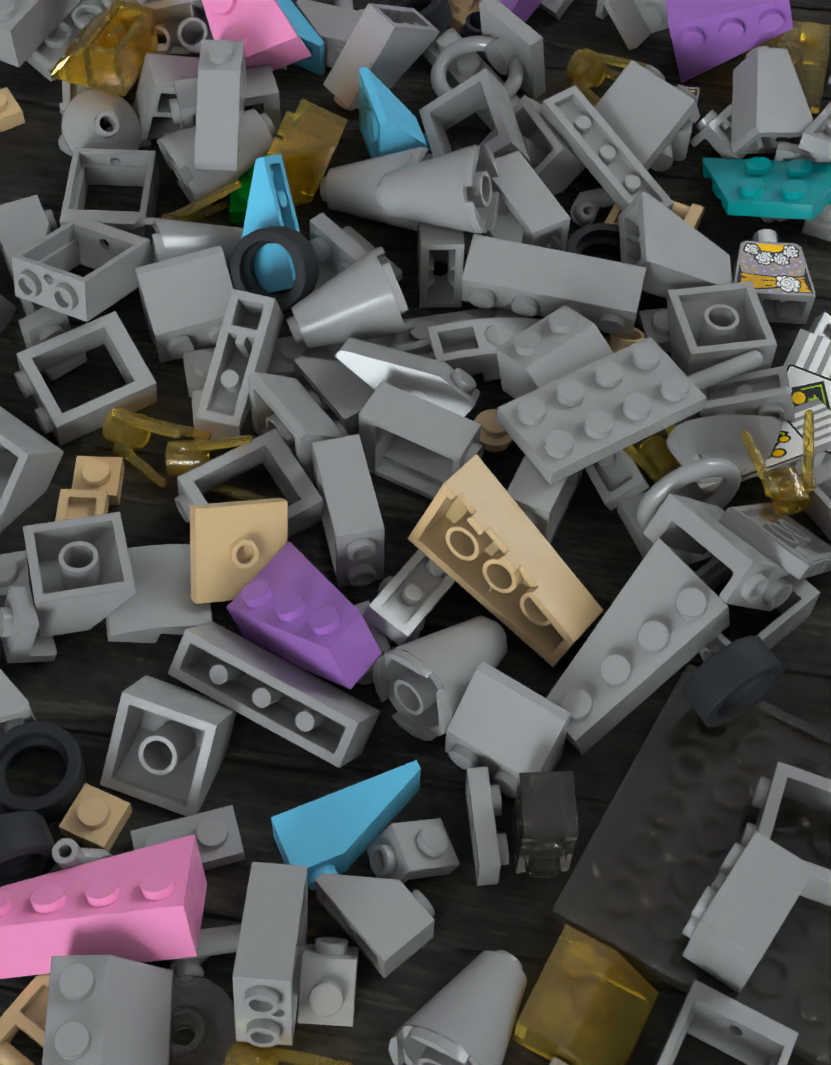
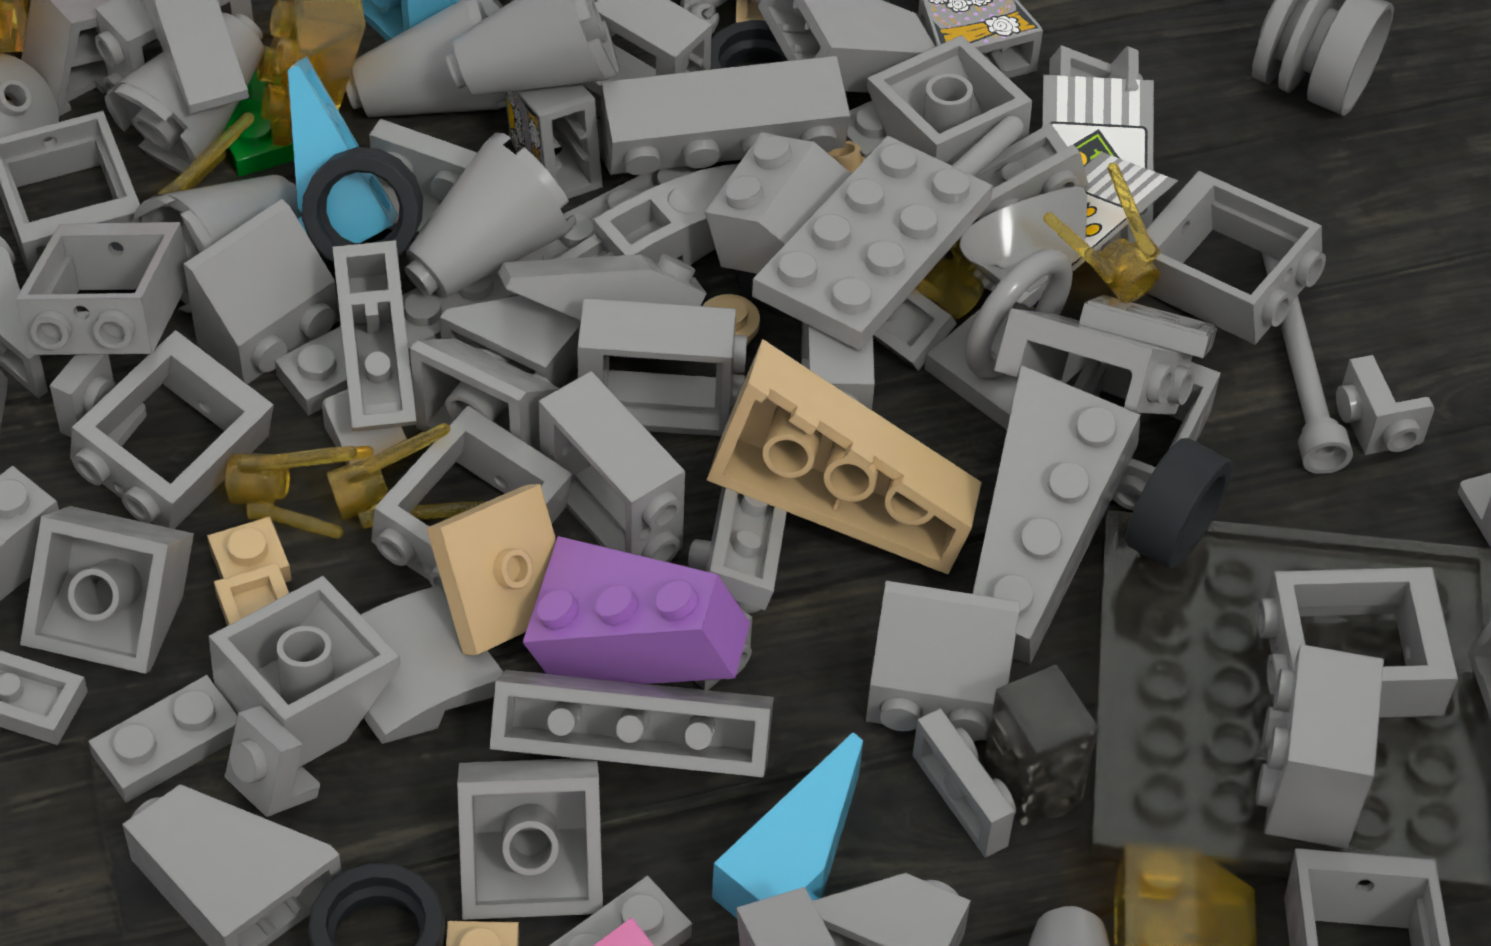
camera: 25 degrees left, 5 degrees down
light grey bracket [367,818,460,884] -> none
light grey cone [372,616,508,741] -> none

